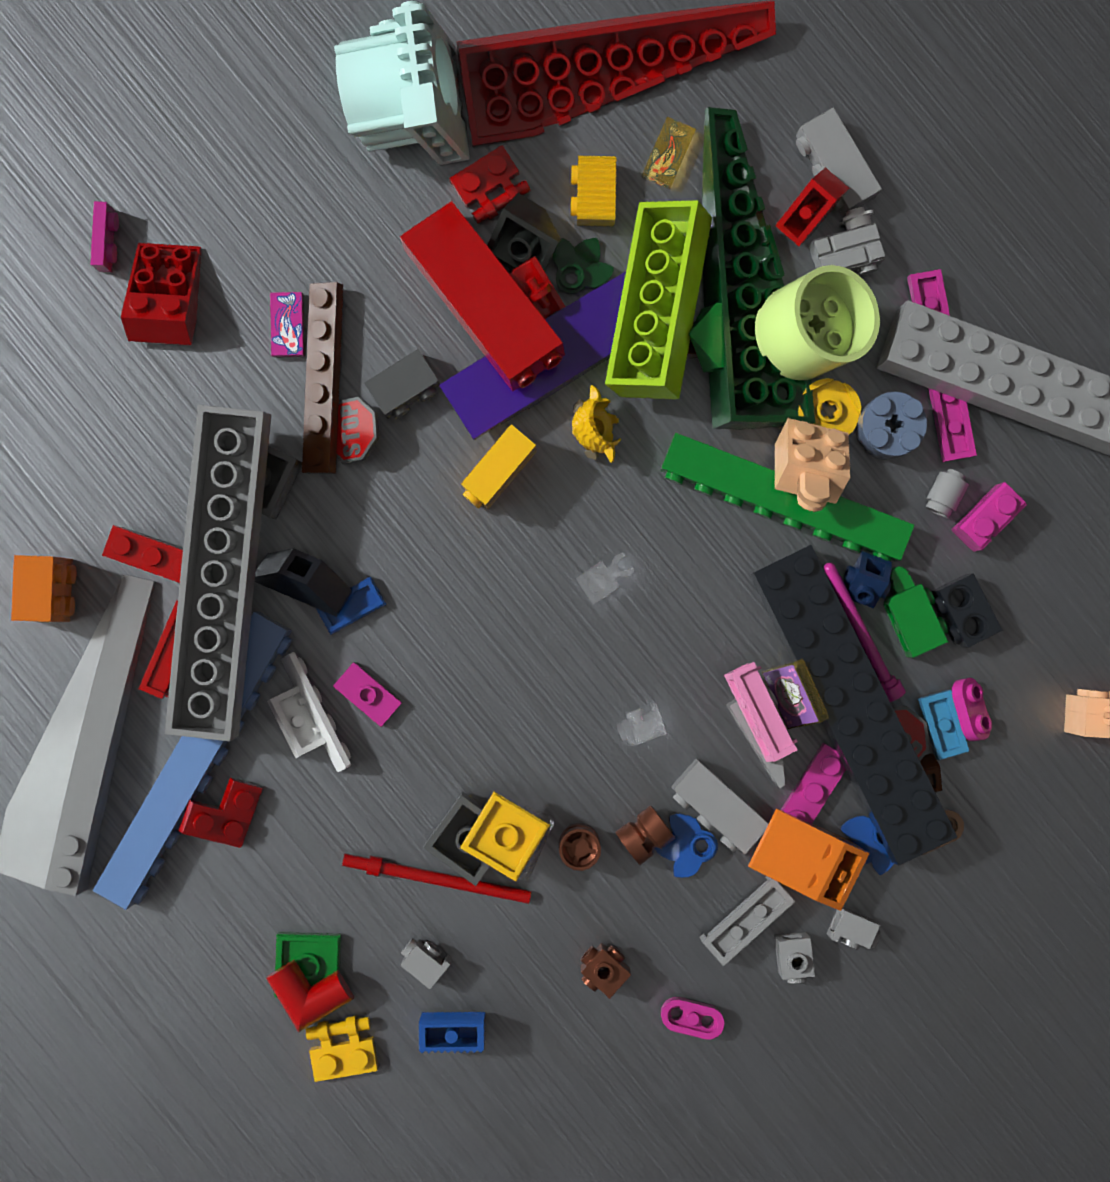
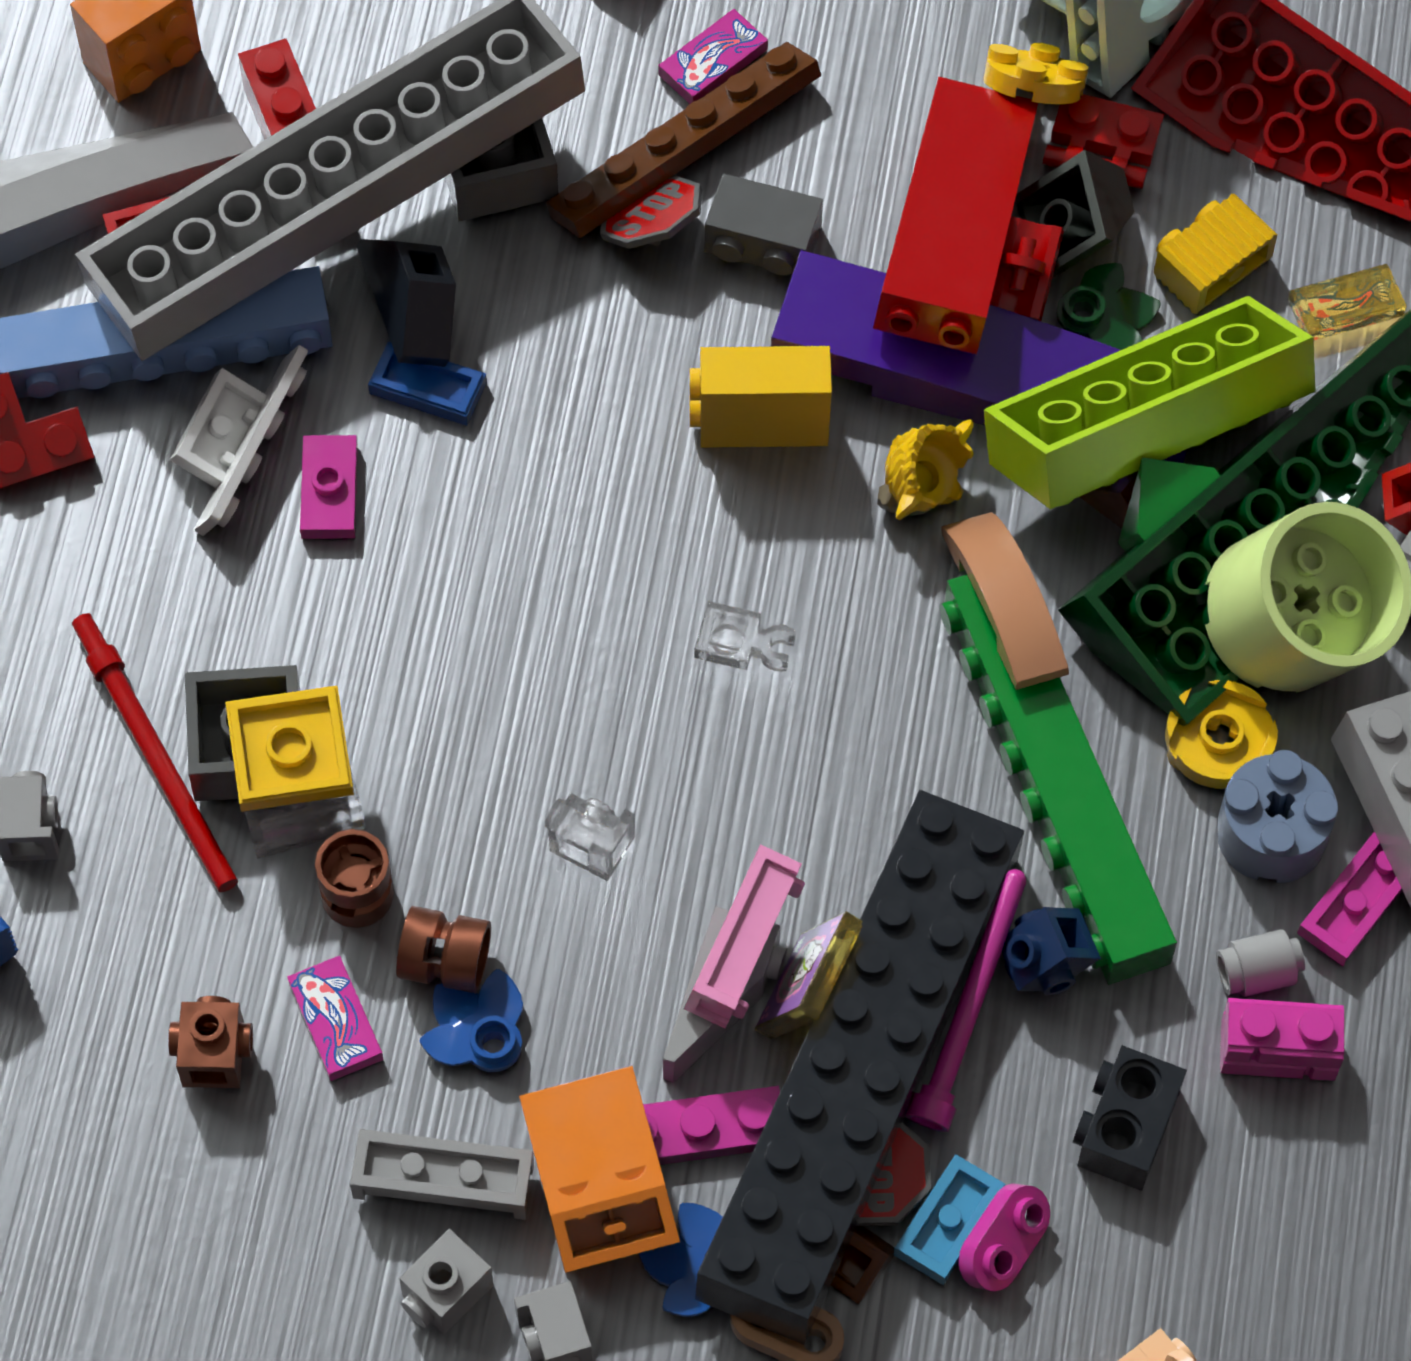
camera: 50 degrees right, 25 degrees down
dark pink plate [661,997,724,1040] -> none
light grey brick [671,759,768,854] -> none
light nougat brick [775,418,850,512] -> none
green hinge [883,566,948,658] -> none
none -> tile [287,955,384,1082]
none -> nougat slope [941,512,1069,690]
none -> yellow plate [983,43,1089,104]

